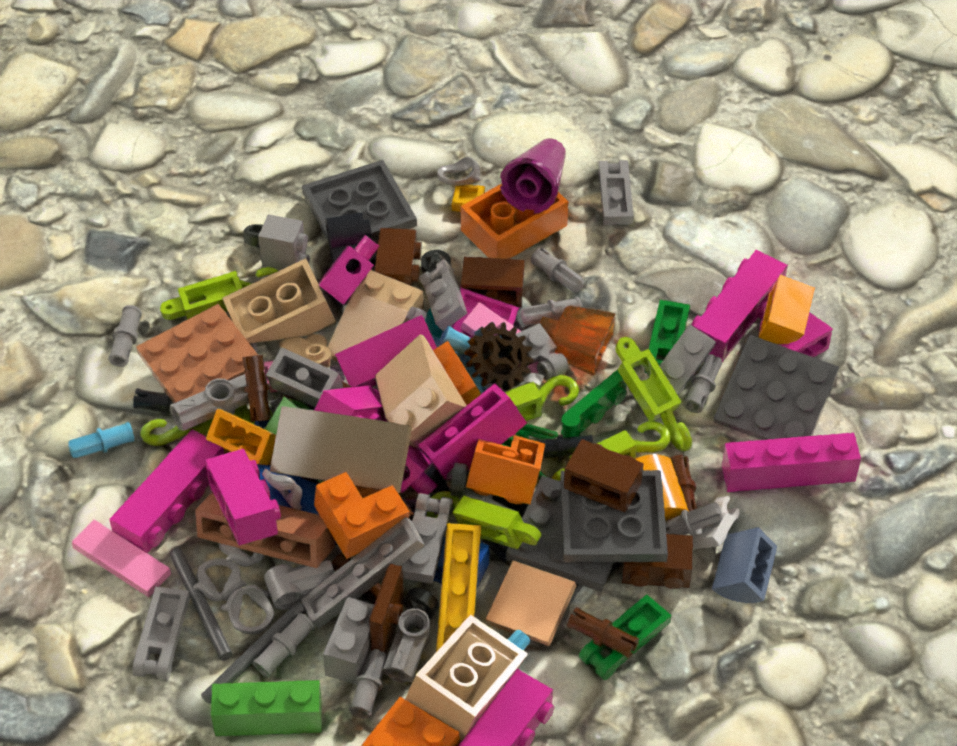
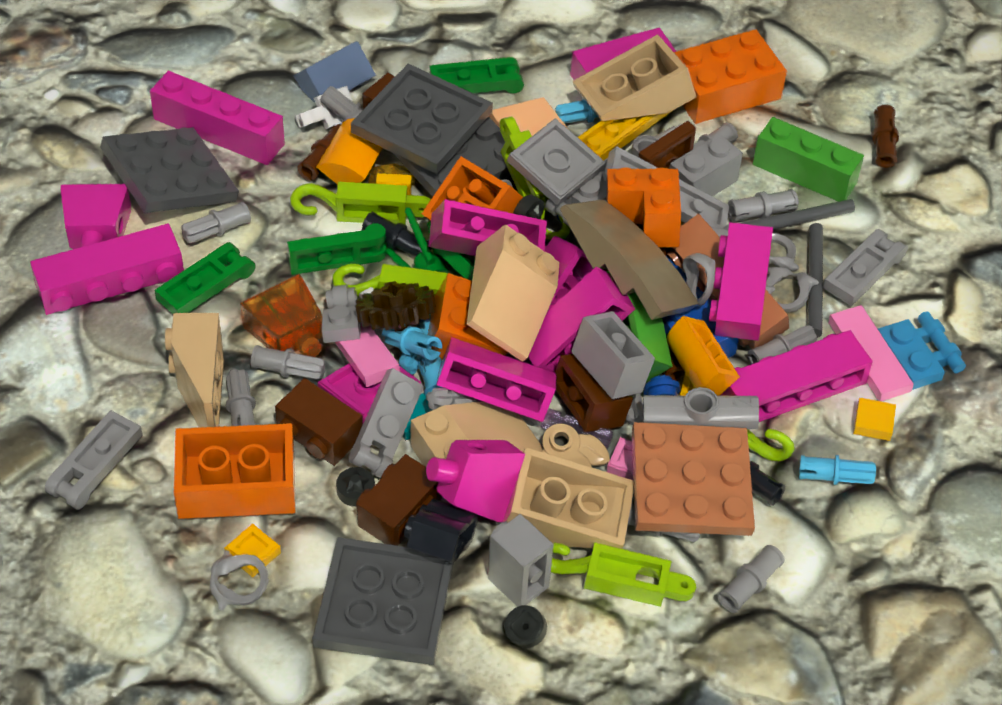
camera: 150 degrees left, 0 degrees up
reddish brown pin [242,355,271,422] -> none
magenta cone [500,138,566,213] -> none
reddish brown brick [564,439,644,513] -> none
reddish brown pin [567,607,639,659] -> none
lime piece [615,337,693,452] -> none
light grey plate [660,324,716,396] -> none
light orange brick [758,275,815,344] -> none
none -> tan slope [165,313,224,427]
none -> light grey tile [507,118,606,206]
none -> light grey axle [748,325,817,364]
none -> yellow tile [853,397,896,441]
none -> dark azure plate [878,311,966,390]

